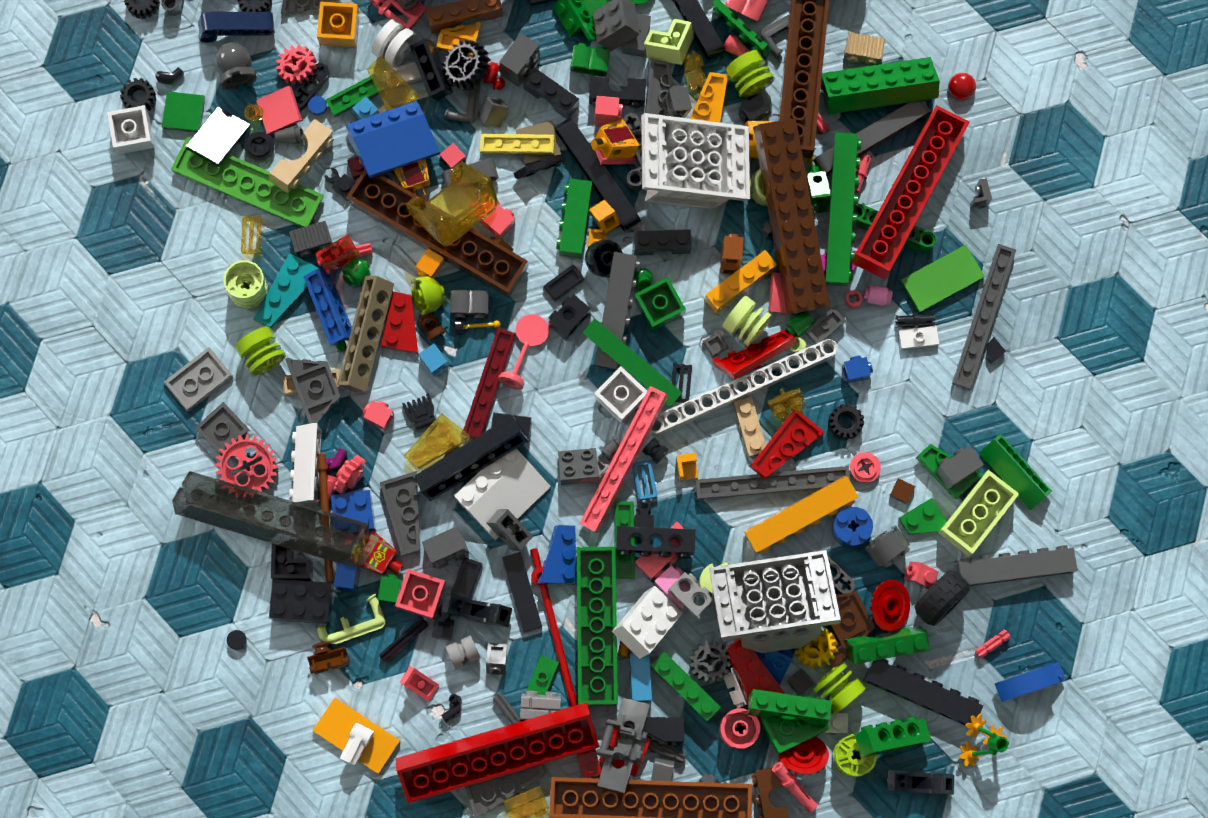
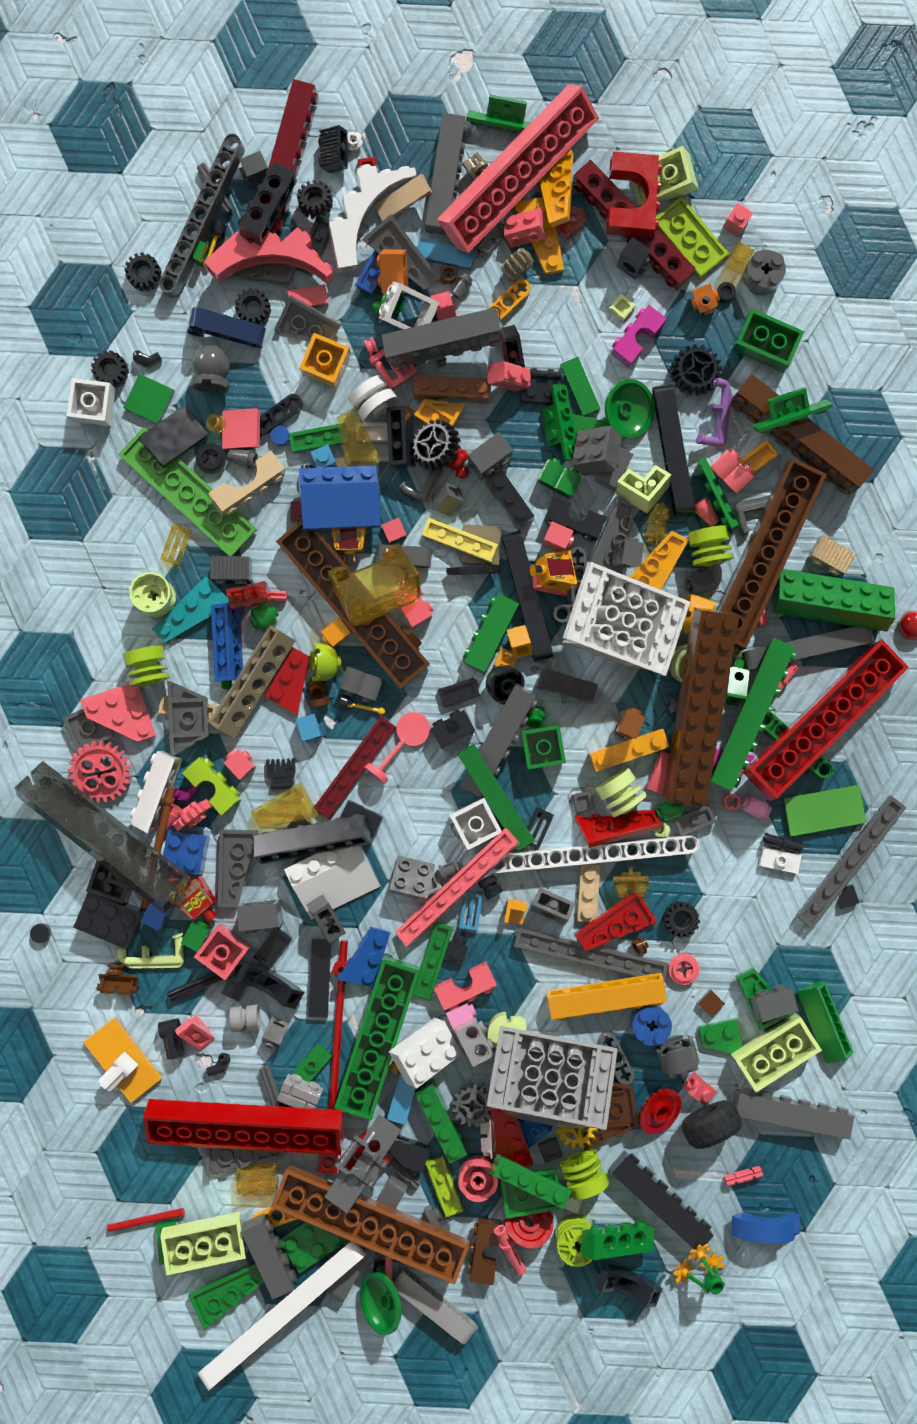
camera: 20 degrees right, 10 degrees up
light grey tile [164,347,233,412] -> none
coral gear [276,44,317,85] -> none
black plate [325,168,355,201] -> none
black brick [616,526,696,558] -> none
blue brick [842,356,873,384] -> none
green arch [845,625,929,664] -> none
dark grey bracket [970,178,992,209] -> none
none -> coral plate [80,684,156,742]
none -> black piece [158,1018,185,1060]
none -> lime arch [182,757,241,816]
none -> lime tile [425,1155,464,1218]
none -> dark grey brick [530,888,575,925]
none -> reddish brown plate [631,937,649,955]

